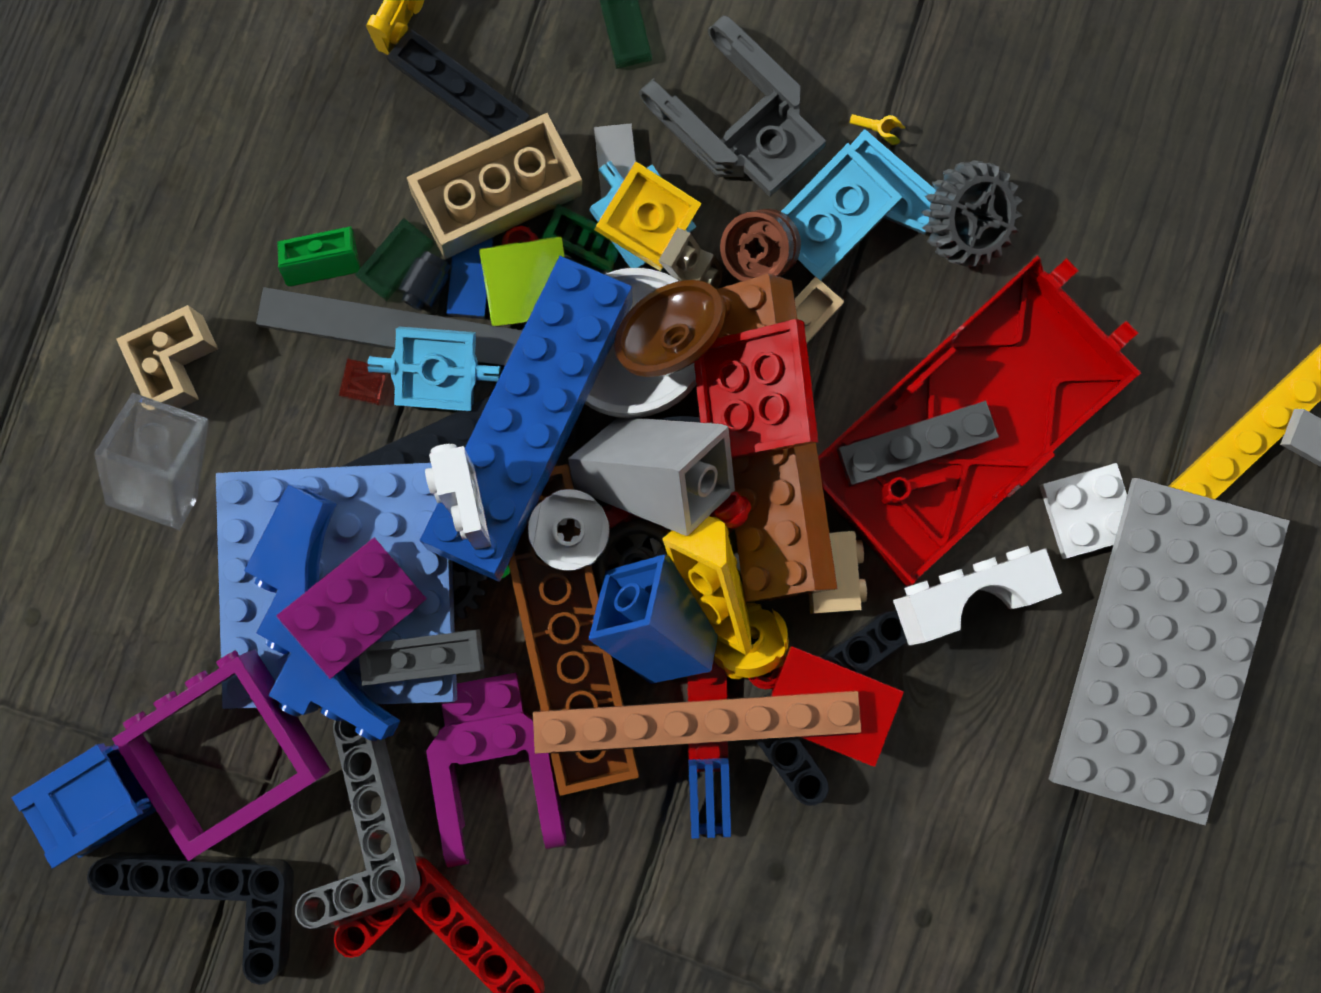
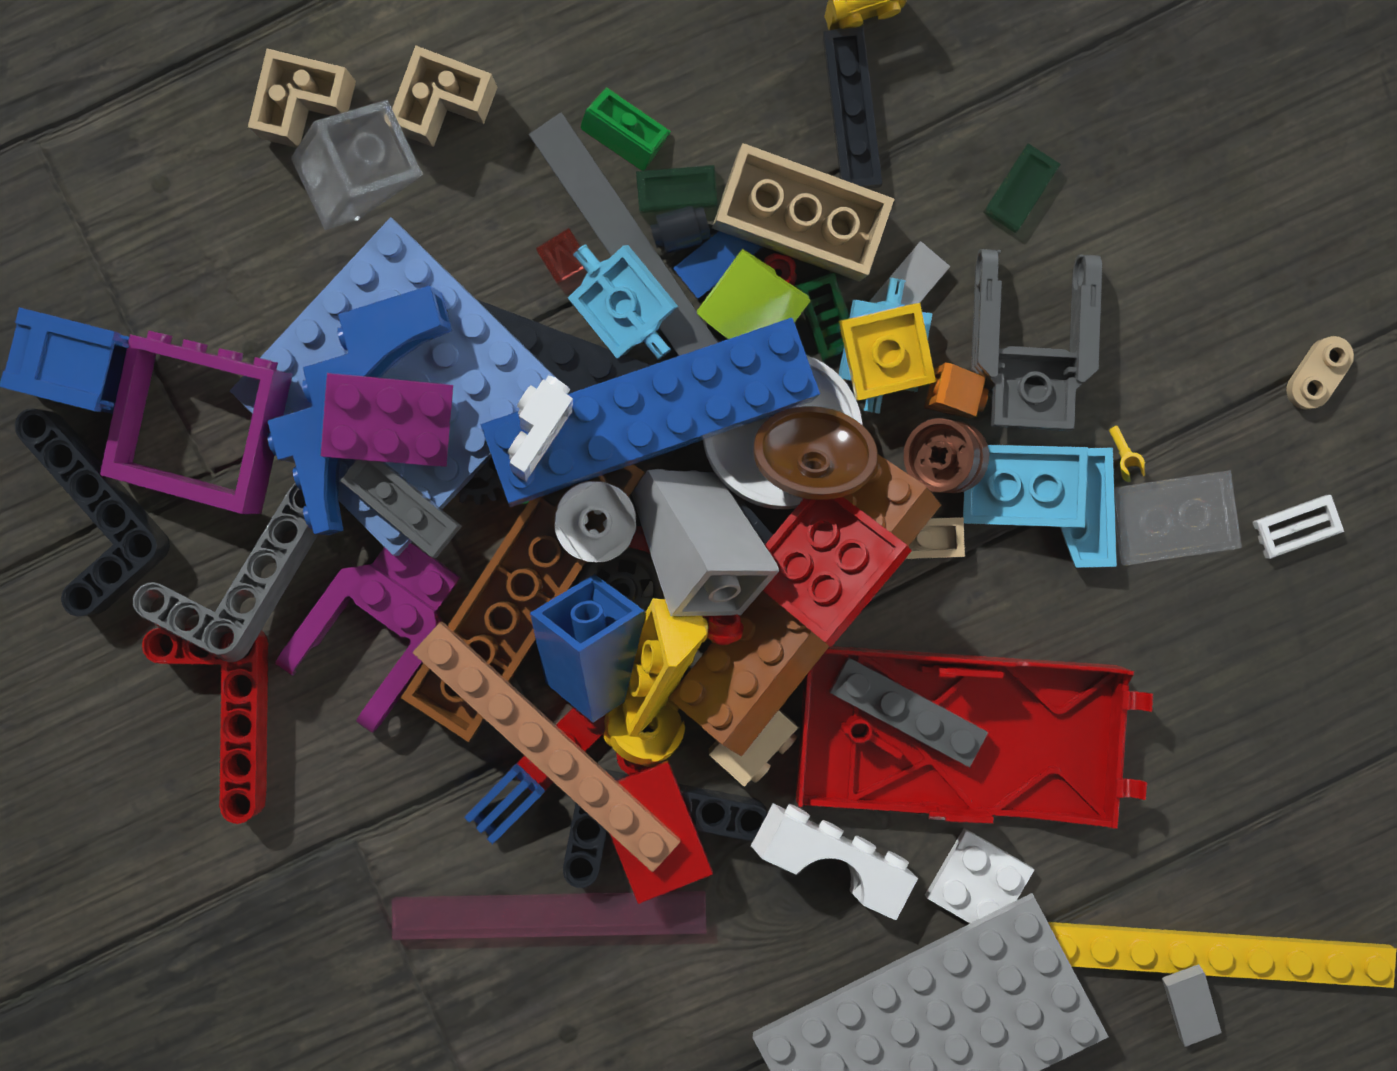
camera: 50 degrees right, 5 degrees up
dark tan slope [659,227,724,290] -> none
dark grey gear [921,160,1023,267] -> none
none -> tan brick [248,49,356,148]
none -> clear pink tile [392,891,706,940]
none -> orange slope [924,362,989,419]
none -> clear tile [1114,470,1242,565]
none -> white tile [1253,495,1344,559]

